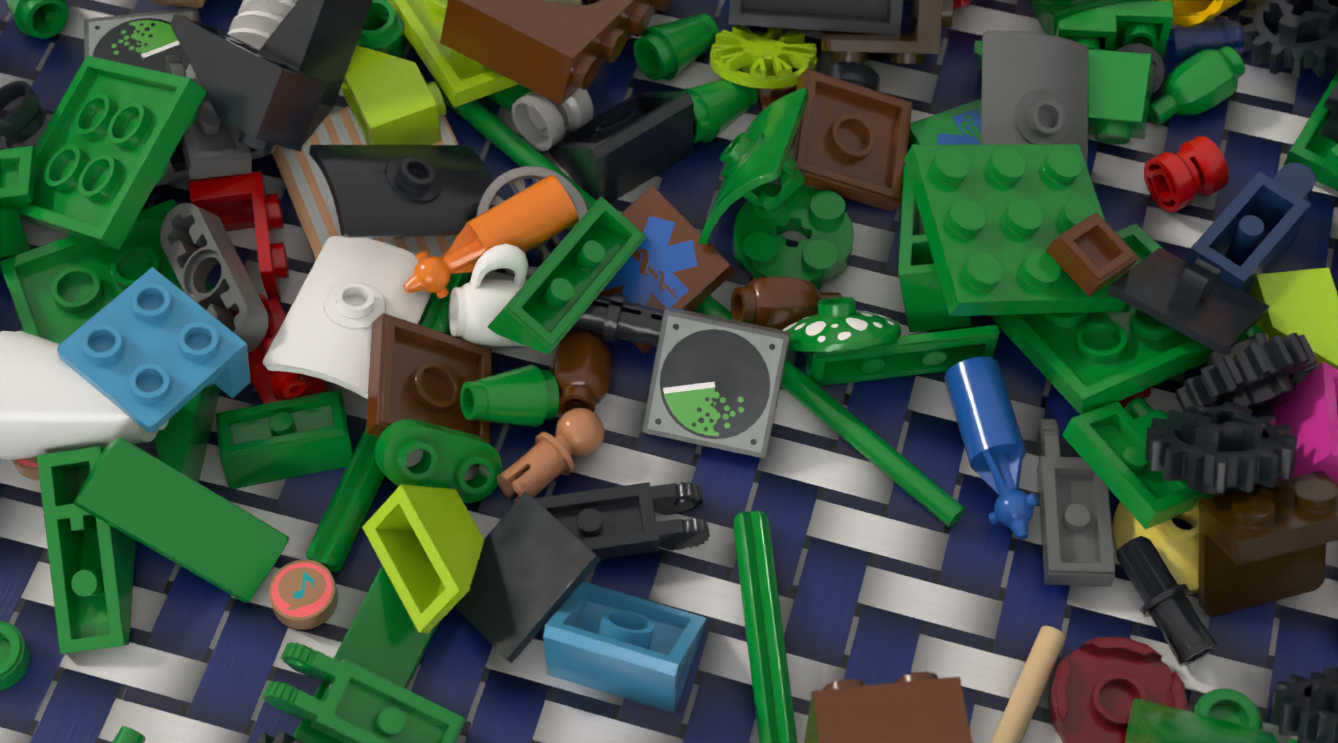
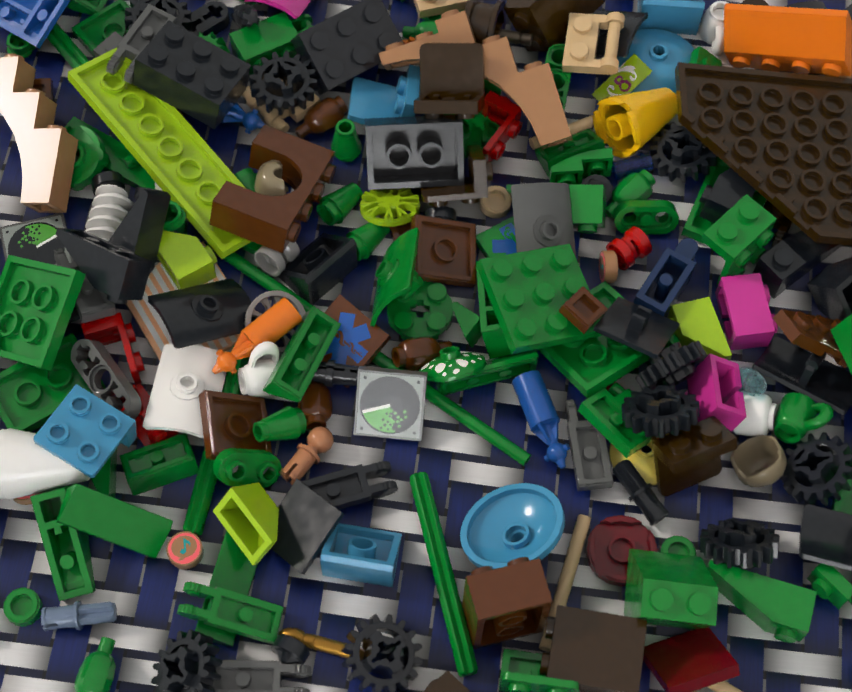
camera: 10 degrees left, 5 degrees up
none -> sand blue axle [41,601,117,631]
none -> green slope [451,301,482,348]
none -> dark azure dish [460,483,565,569]
none -> tan tile [479,185,512,219]
none -> medium nougat tile [599,250,618,283]
none -> green plate [613,200,679,234]

